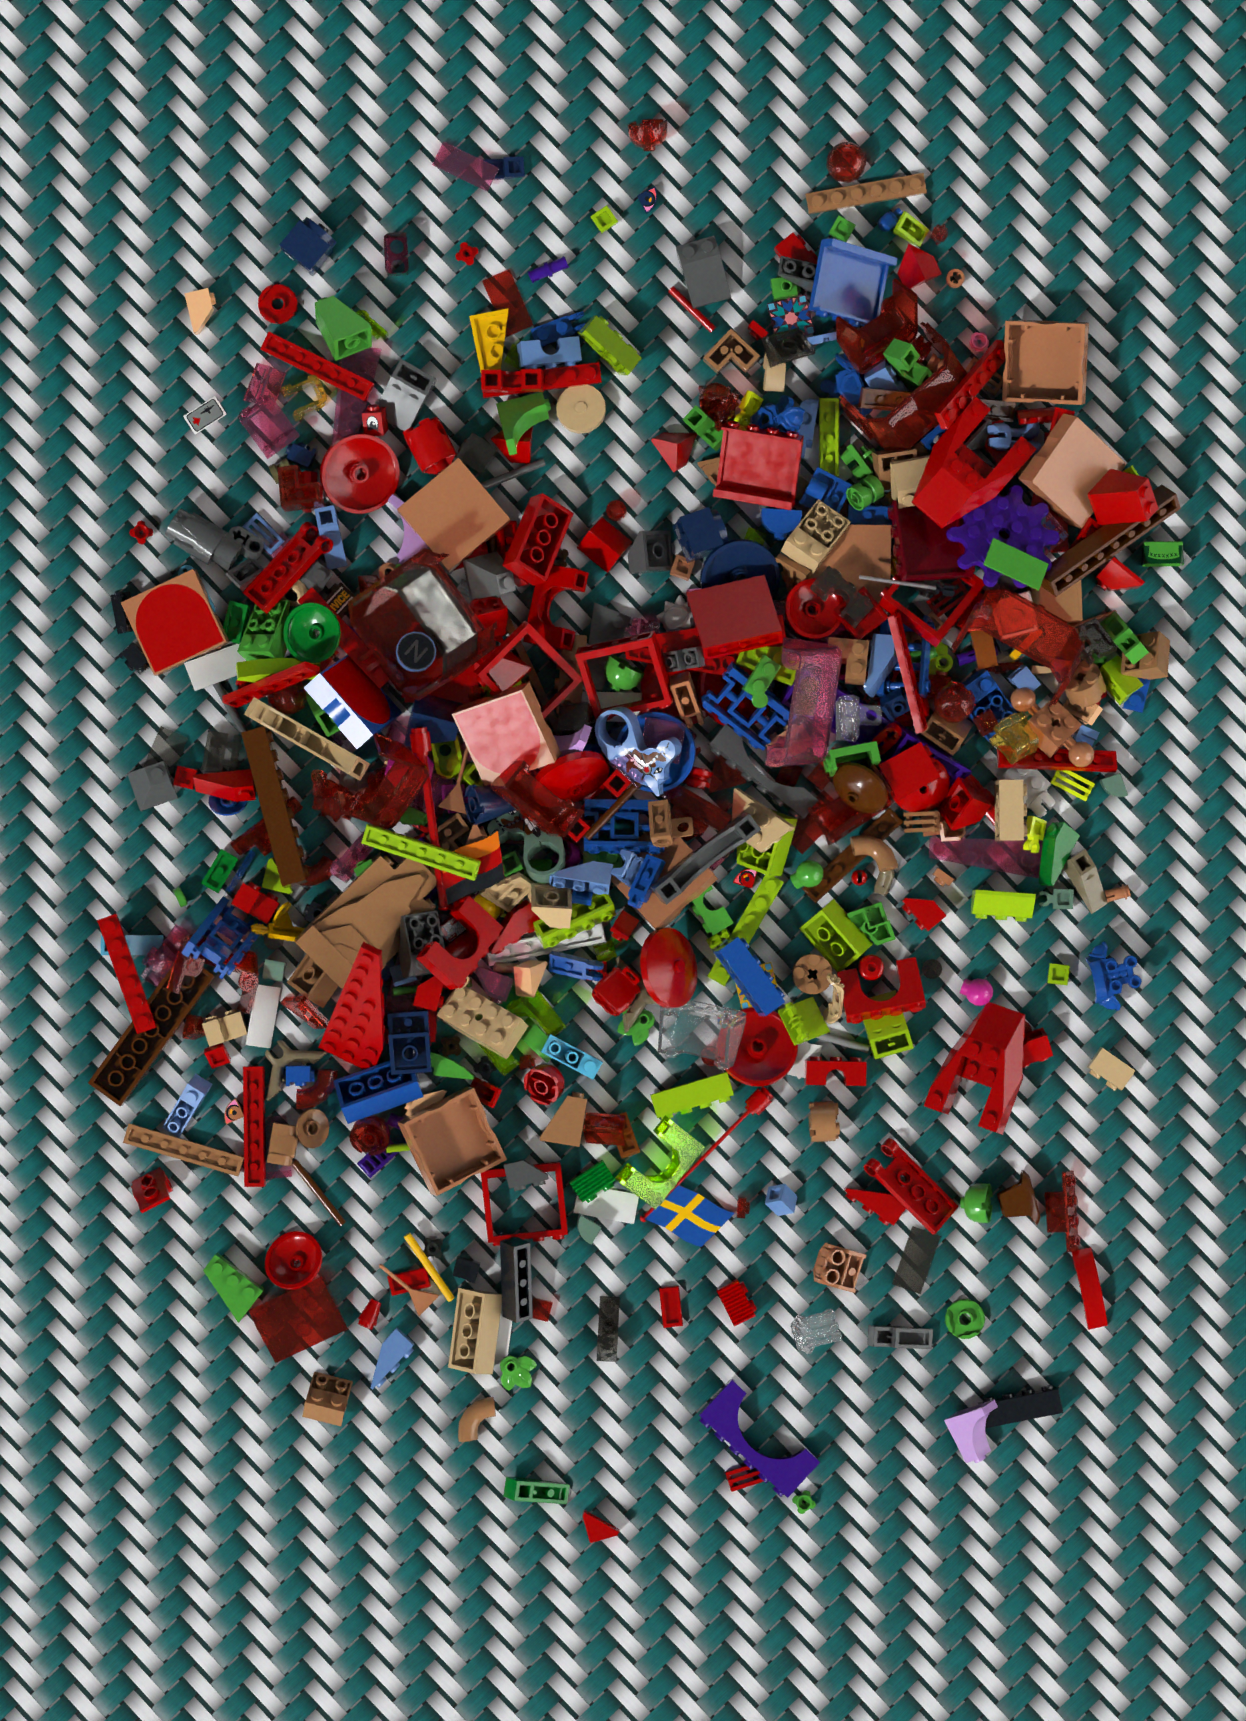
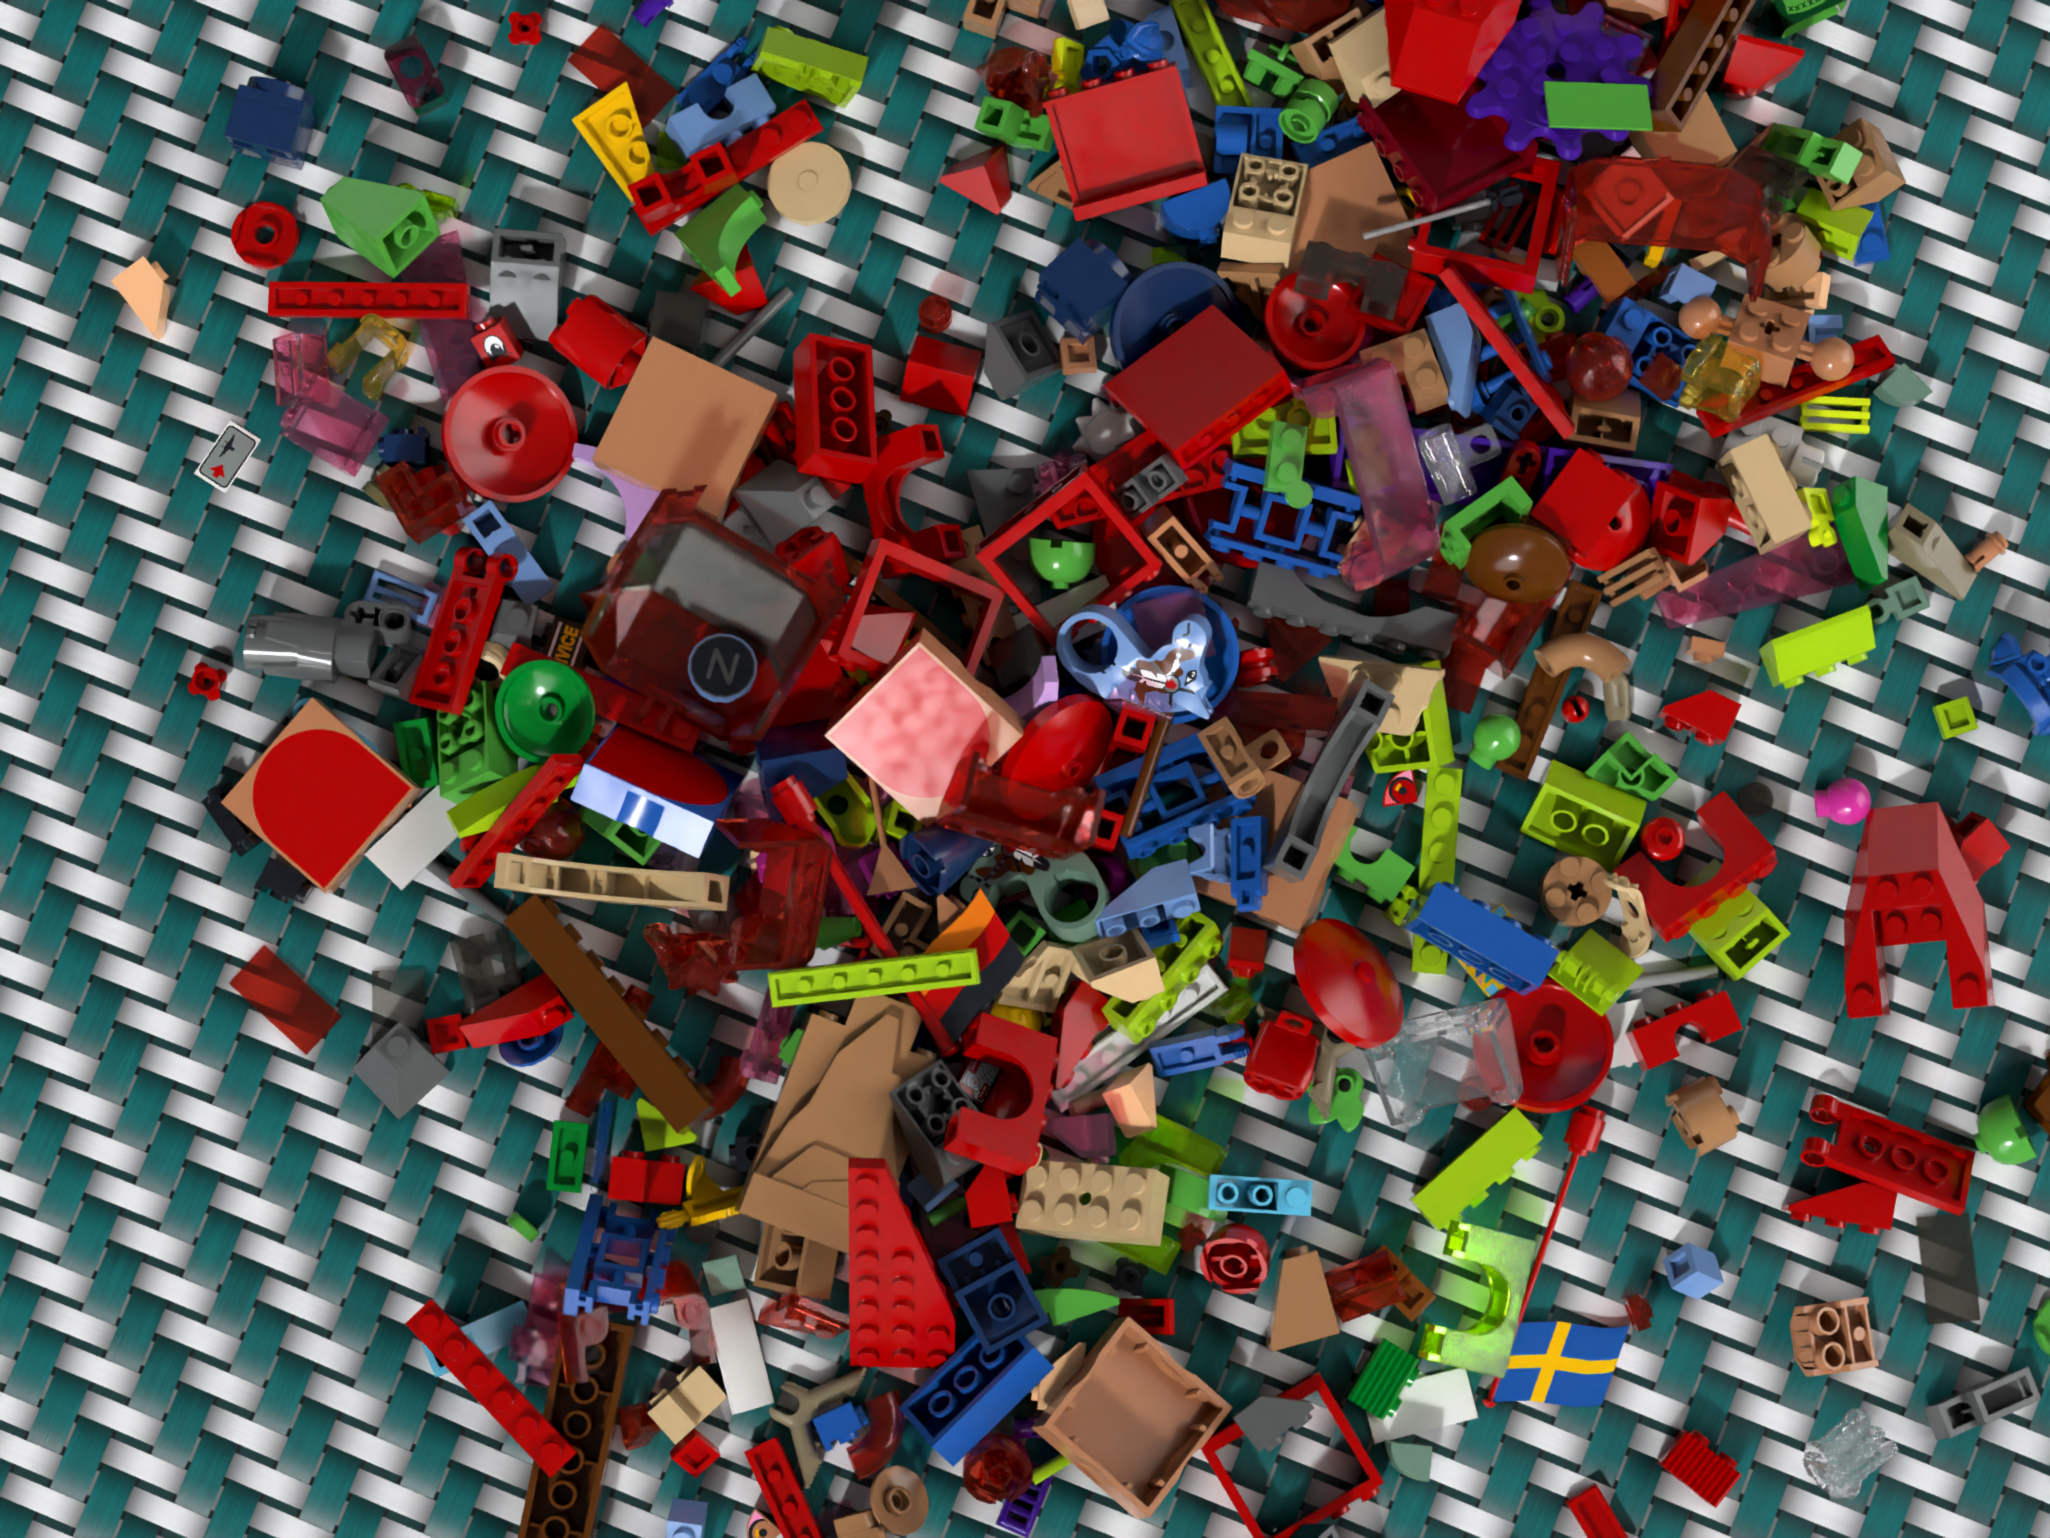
camera: 25 degrees left, 5 degrees down
none -> clear red piece [229,945,342,1055]

